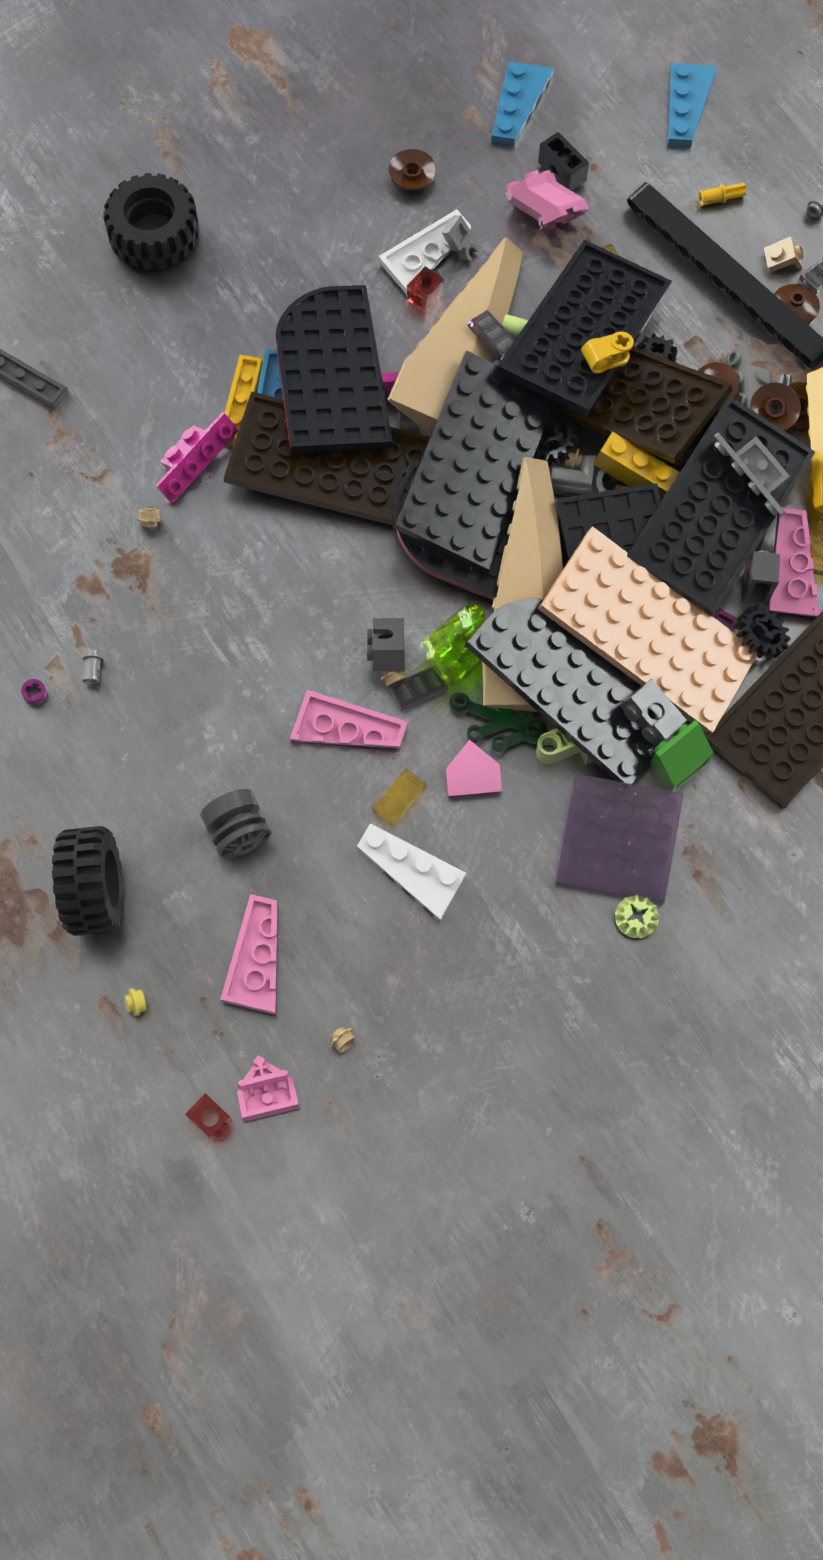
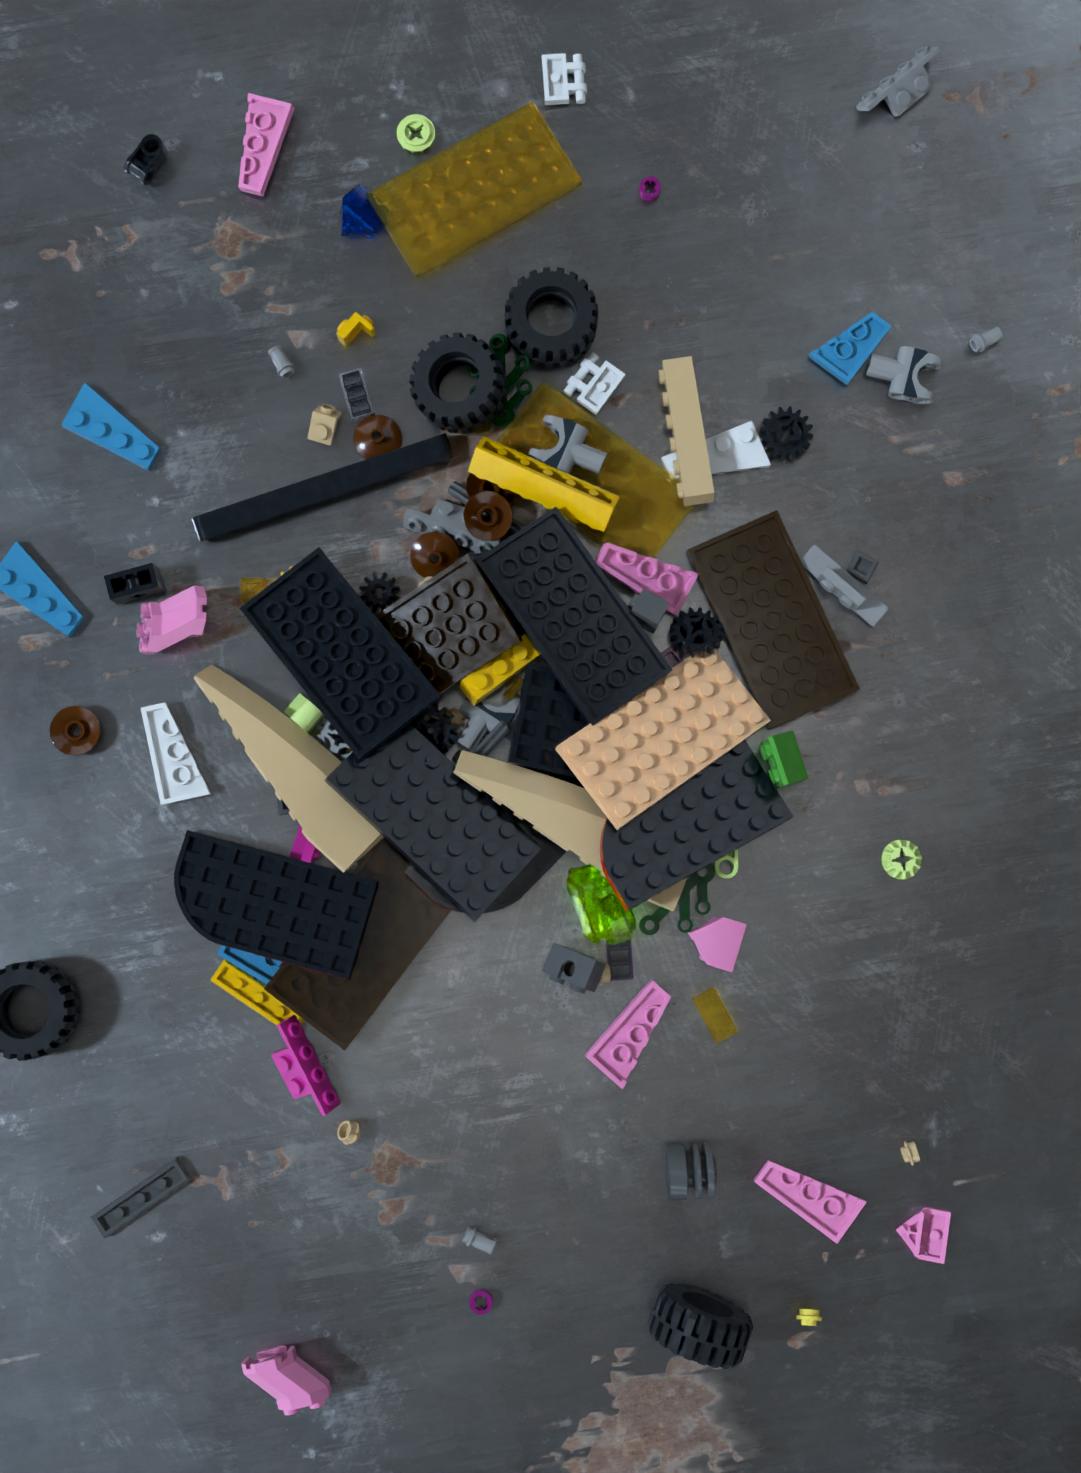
camera: 70 degrees left, 15 degrees up
clear red brick [185,1093,233,1143] -> none
white wing [357,824,466,922] -> none
clear red brick [407,266,444,313] -> none
light grey plate [442,215,479,261] -> none
tile [467,310,515,361] -> none
clear purple plate [555,774,684,902] -> none
yellow piece [581,332,634,373] -> none
brick [620,679,687,746] -> none
yellow axle [698,183,747,206] -> none
light grey bracket [714,433,790,517] -> none

